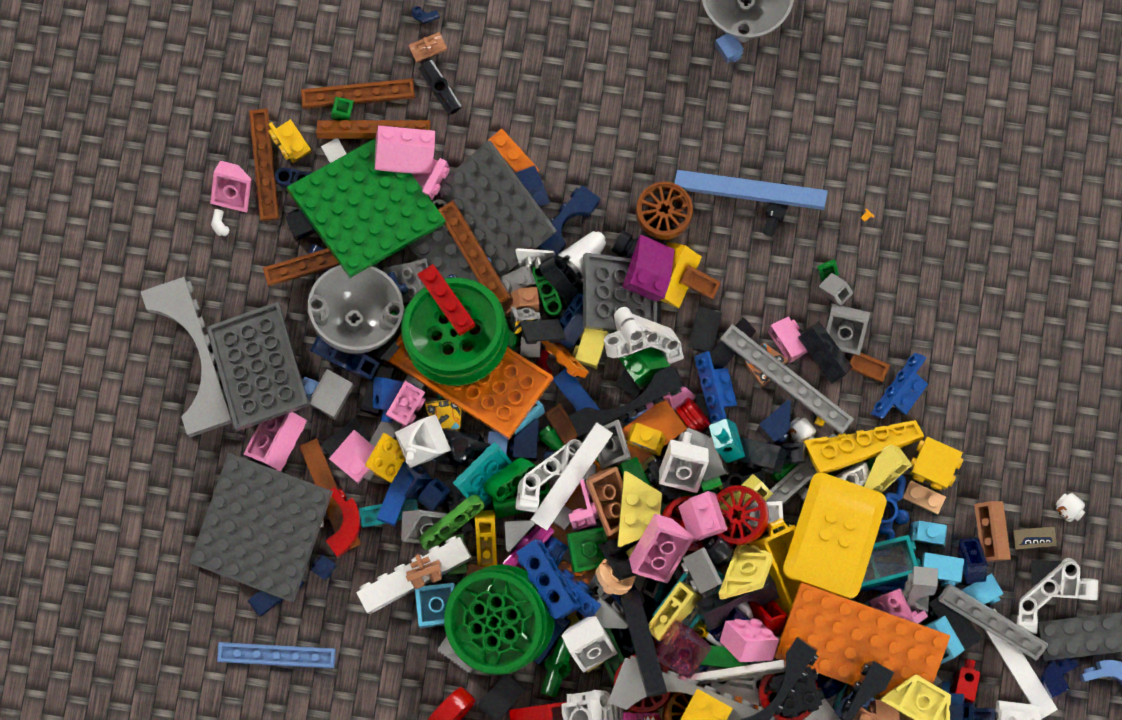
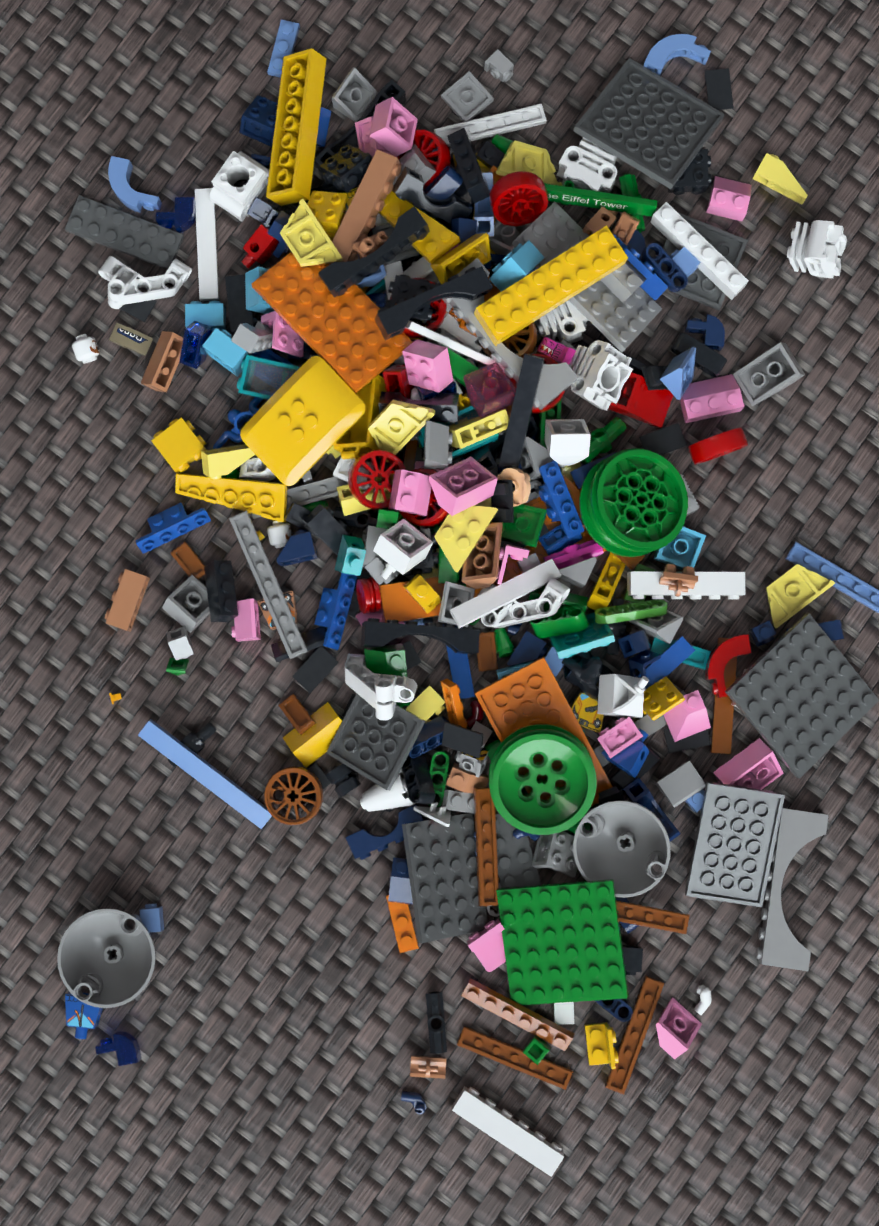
camera: 150 degrees left, 5 degrees up
bright pink slope [375,126,435,175] -> none
dark blue arm [387,272,408,296] -> none
red plate [417,264,476,336] -> none
blue brick [516,539,581,619] -> none
magenta slope [622,235,674,302] -> none
black head [704,536,734,565] -> none
light nougat plate [902,481,946,515] -> none
medium azure torso [909,521,947,548] -> none
light grey tile [938,584,1048,661] -> none
none -> nougat brick [105,569,150,632]
none -> white brick [452,1086,564,1177]
none -> light yellow wing [766,564,835,629]

